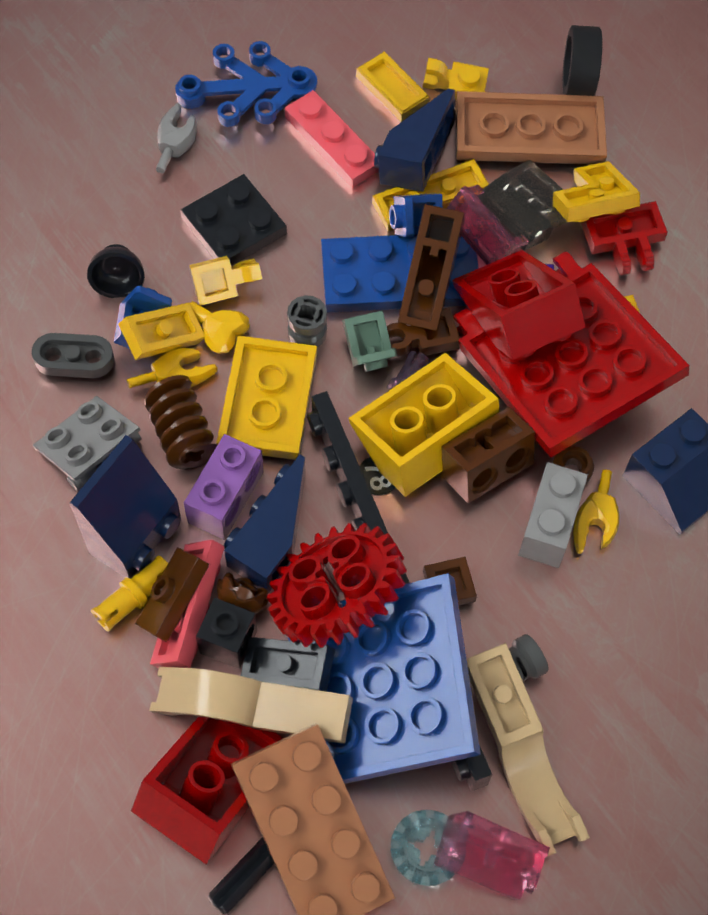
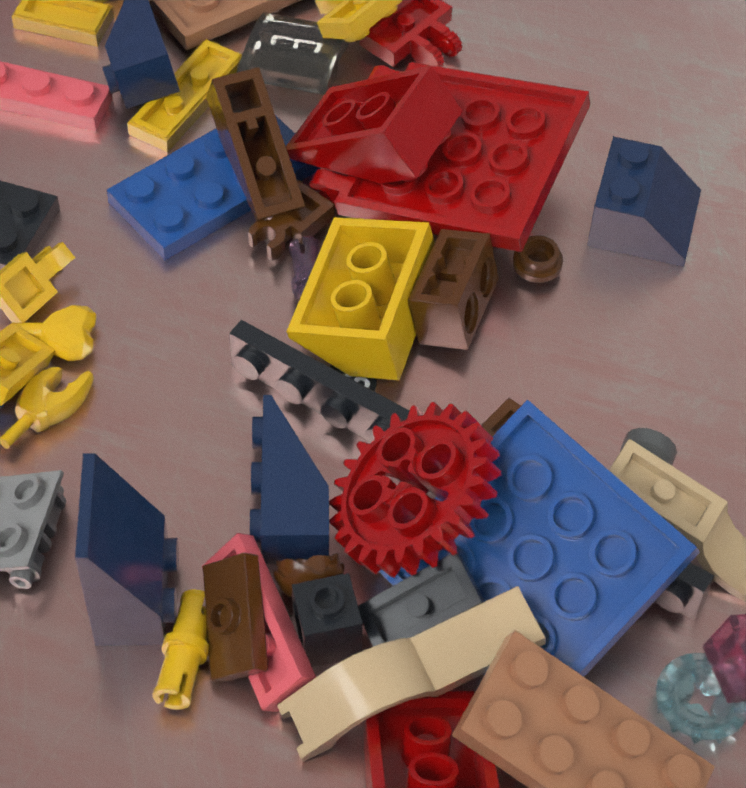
camera: 35 degrees left, 10 degrees down
reddish brown piece [144,375,217,469] -> none
medium lavender brick [184,434,264,540] -> none
yellow plate [216,336,317,460] -> none
dark grey wheel [287,295,327,347] -> none
sand green bracket [342,310,397,372] -> none
blue bracket [389,193,443,237] -> none
clear pink hinge [446,185,529,265] -> none
light grey brick [518,462,588,568] -> none
yellow hand [573,469,619,554] -> none

